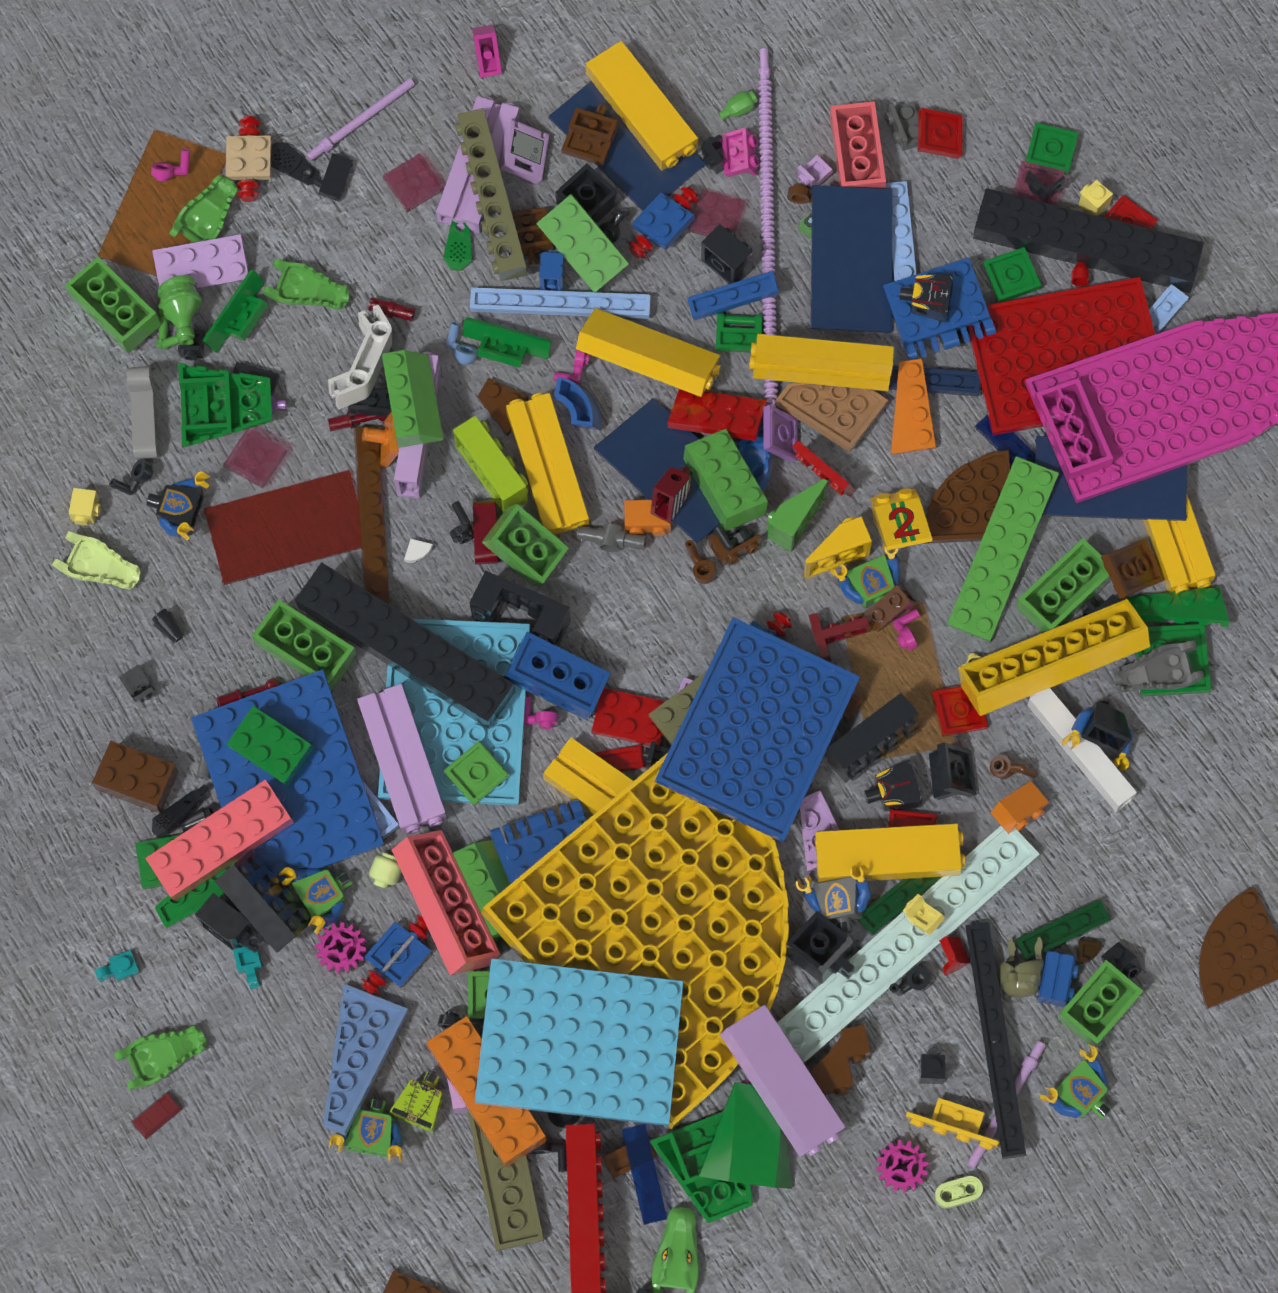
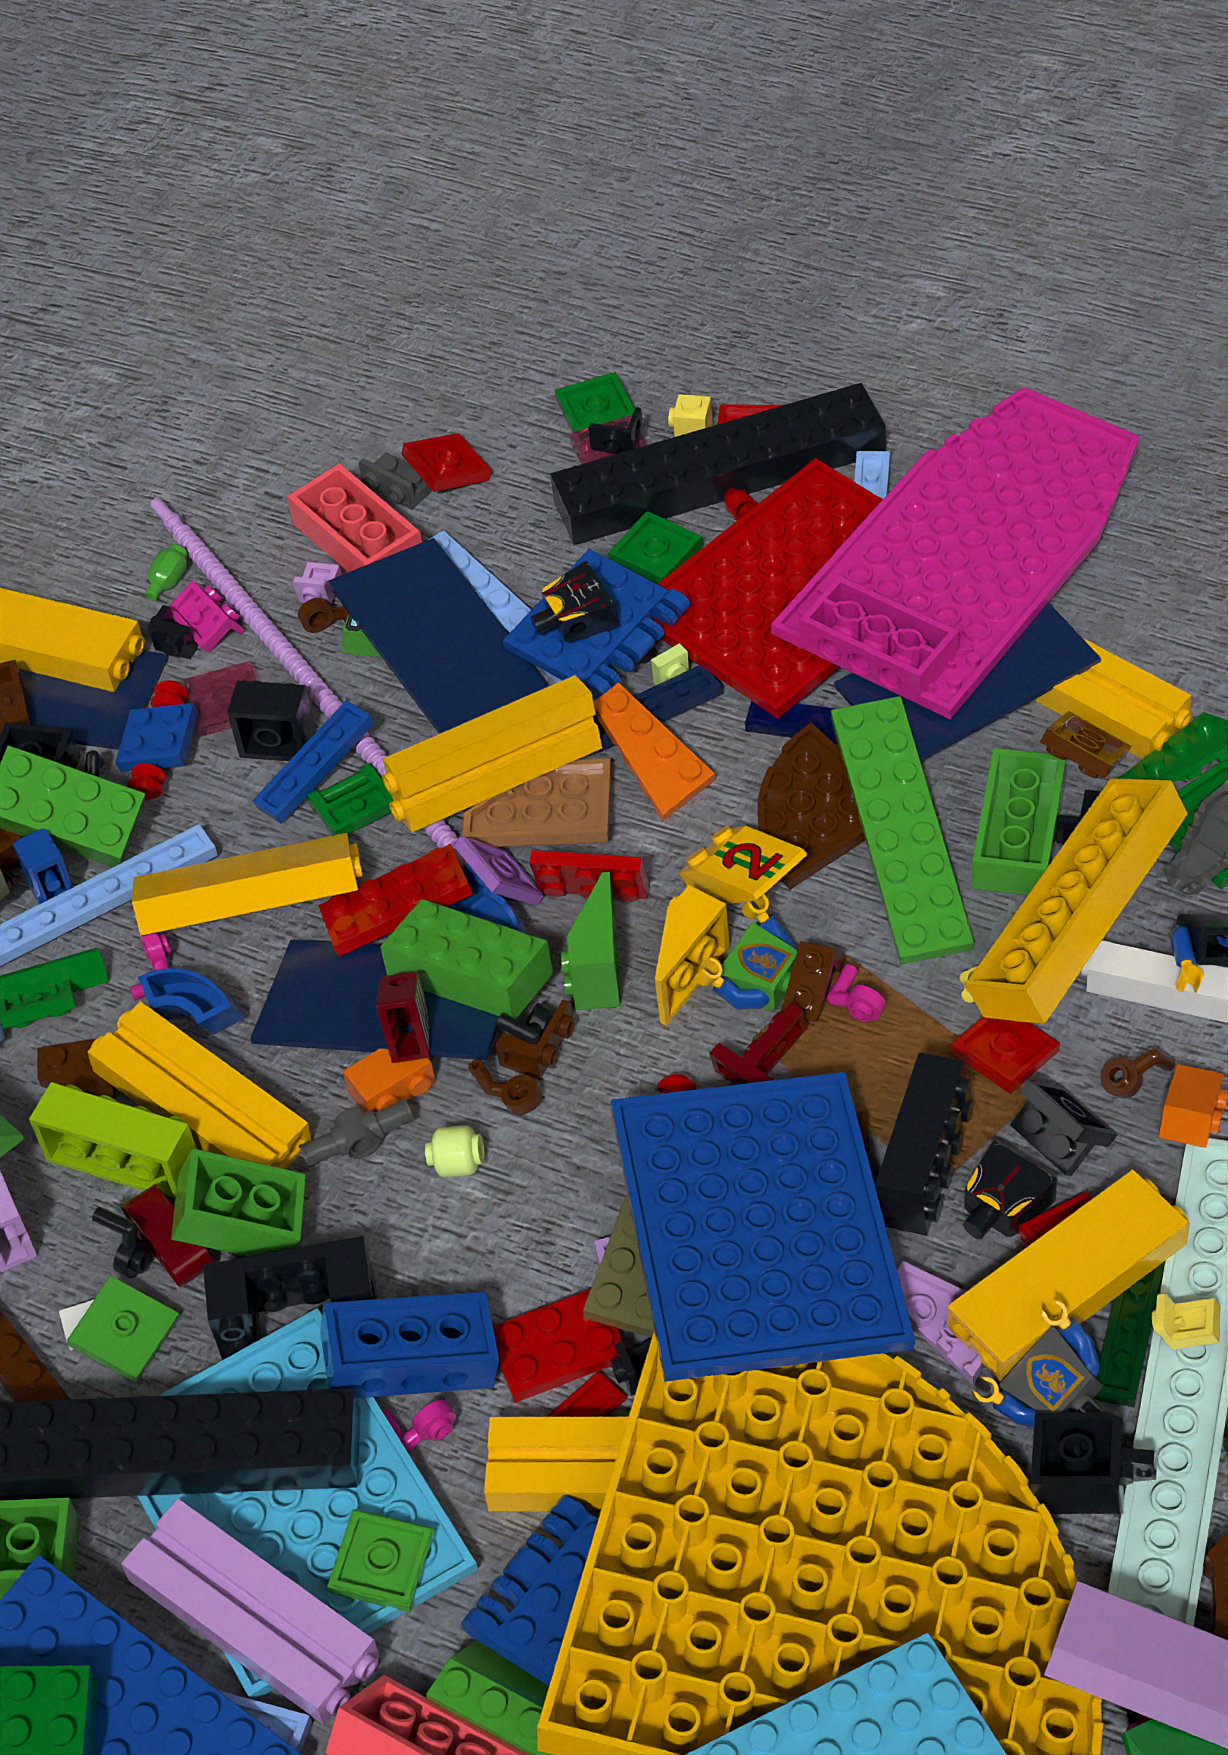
camera: 30 degrees left, 20 degrees down
none -> bright green plate [67,1276,179,1383]
none -> yellowish green head [425,1125,485,1178]
none -> yellowish green plate [651,643,689,685]

